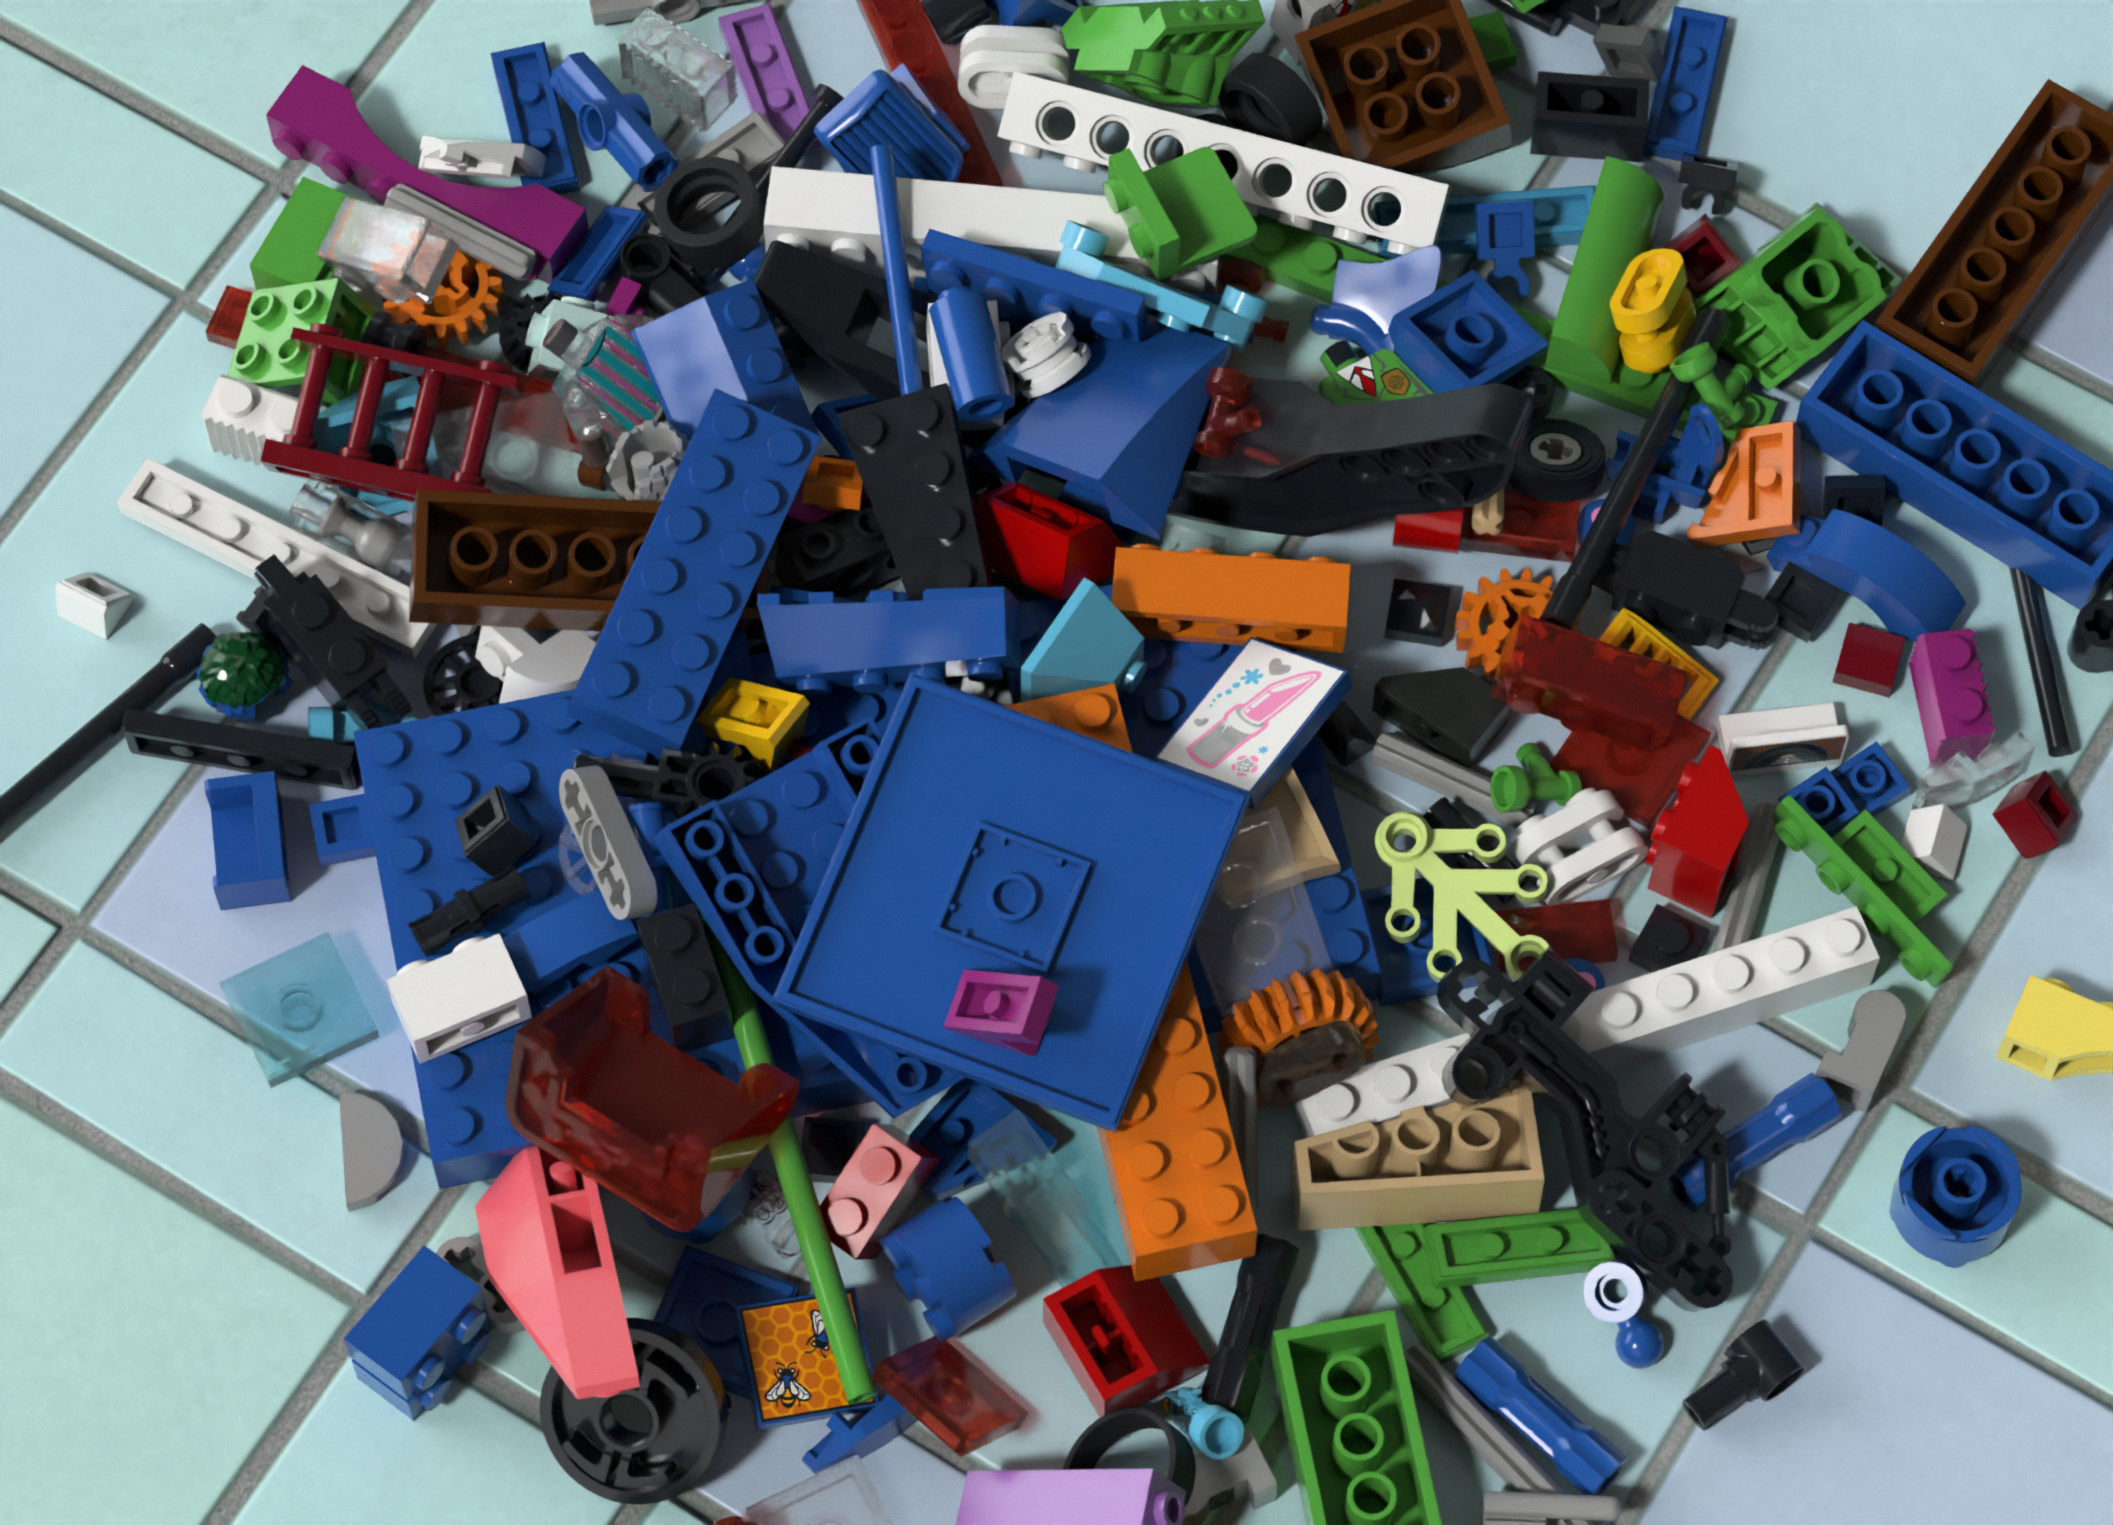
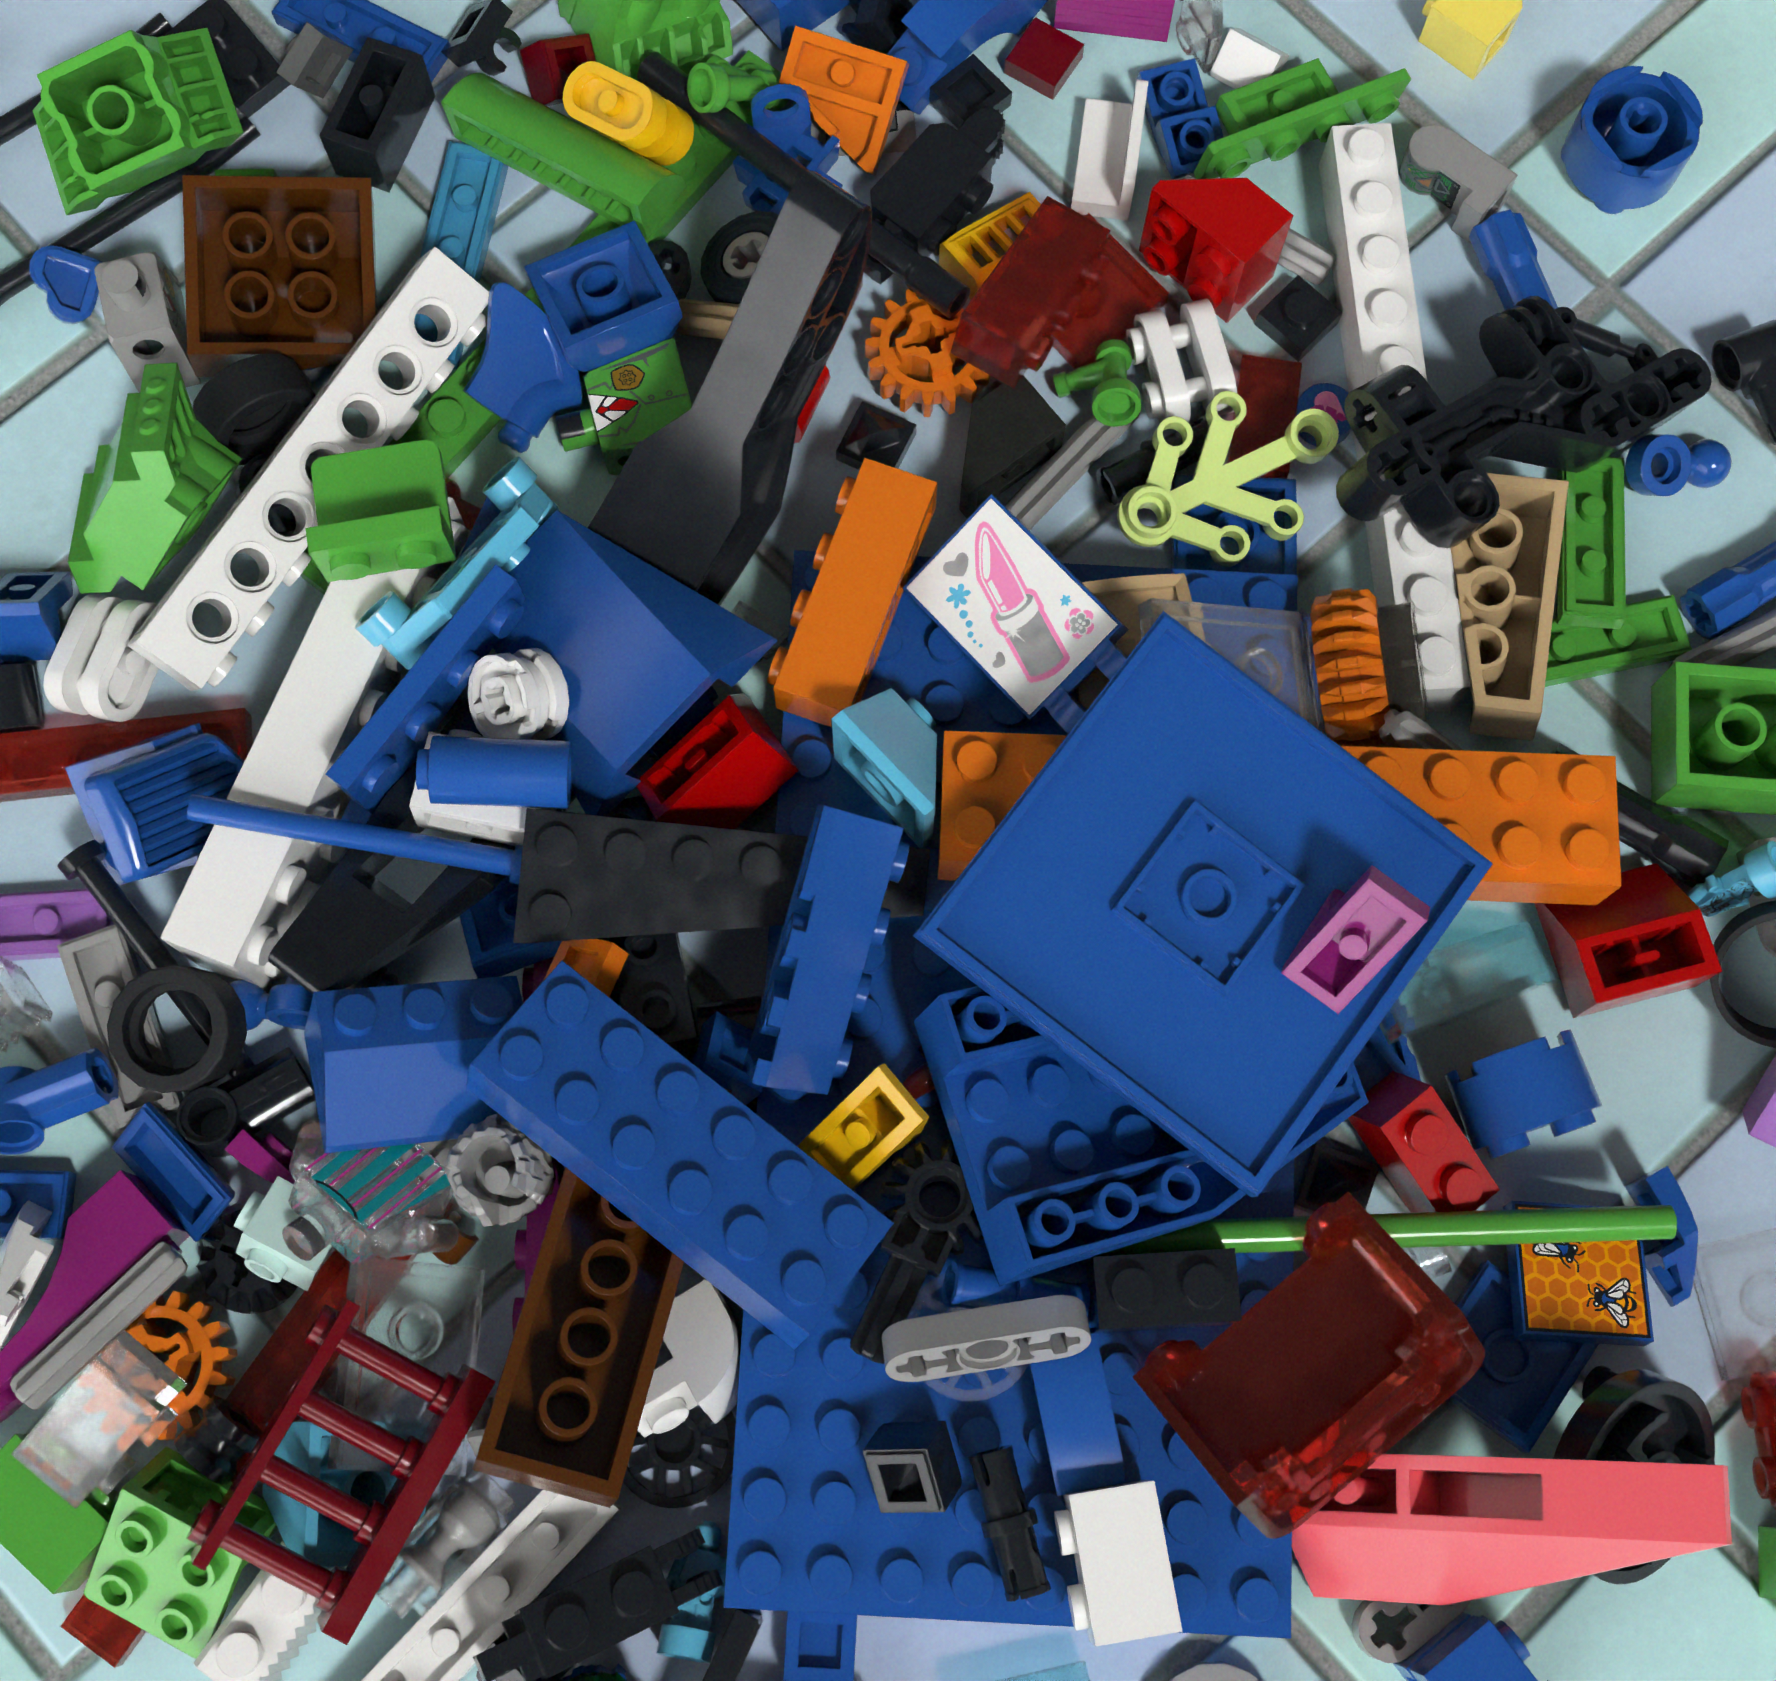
camera: 75 degrees left, 10 degrees up
clear red tile [871,1336,1029,1457] -> none
clear red piece [1193,367,1261,458] -> none
blue plate [1474,200,1535,298] -> none

